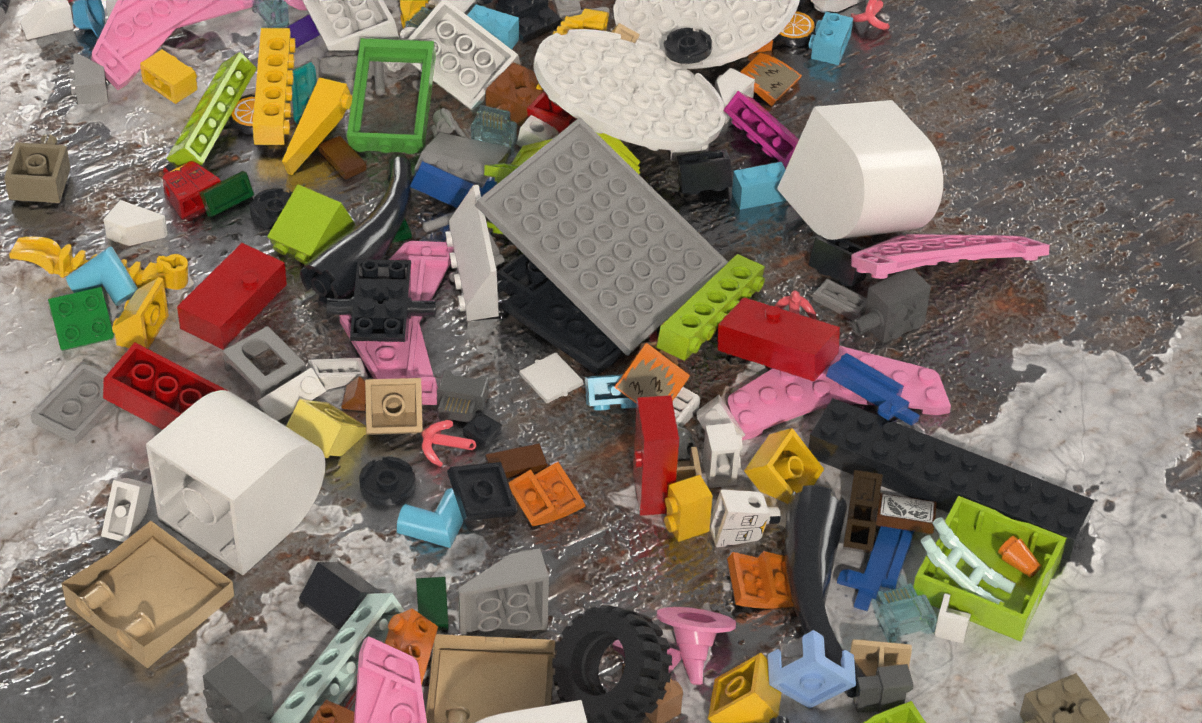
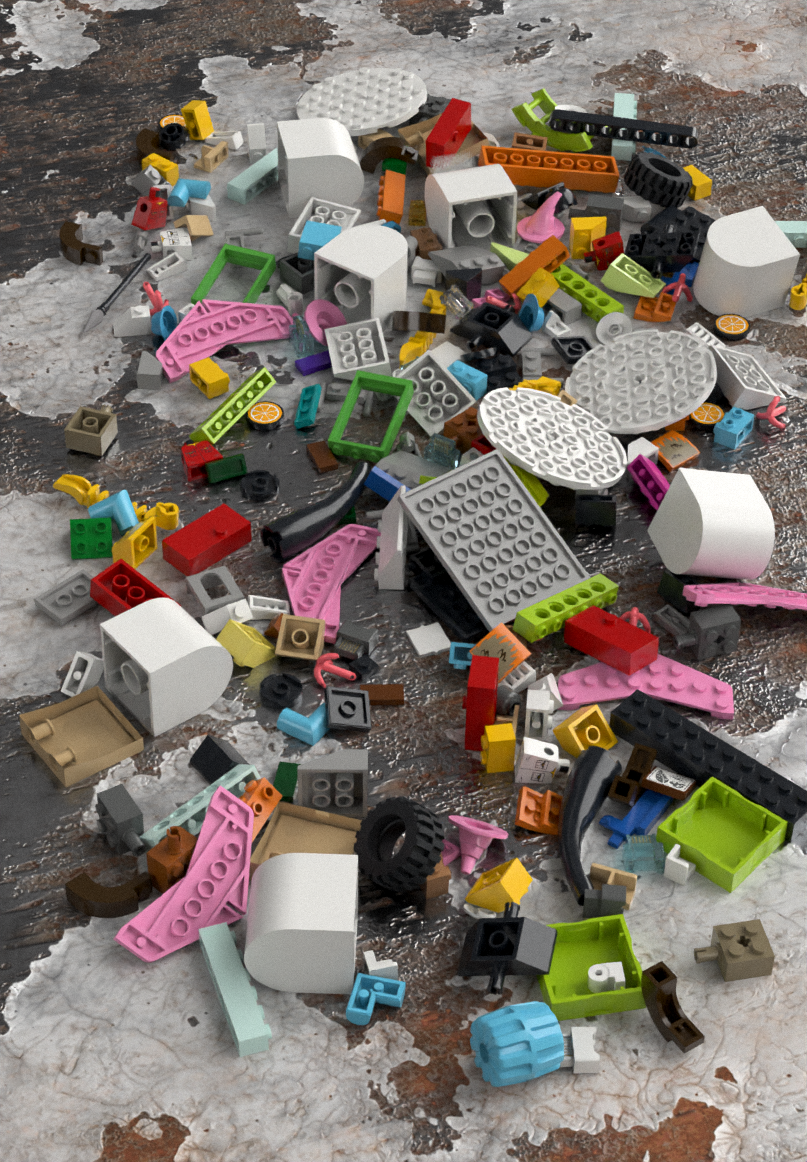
camera: 15 degrees right, 5 degrees down
white slope [103,200,168,246] -> none
yellow brick [253,28,296,145] -> none
lime slope [267,184,355,264] -> none
yellow wedge [282,77,352,175] -> none
black slope [327,259,436,342] -> none
orange slope [508,462,586,526] -> none
black tile [664,28,712,64] -> none
medium azure brick [732,162,787,210] -> none
light blue panel [768,630,856,709] -> none
blue piece [826,353,920,426] -> none
light aqua piece [921,517,1016,604] -> none
orange cone [998,536,1042,578] -> none

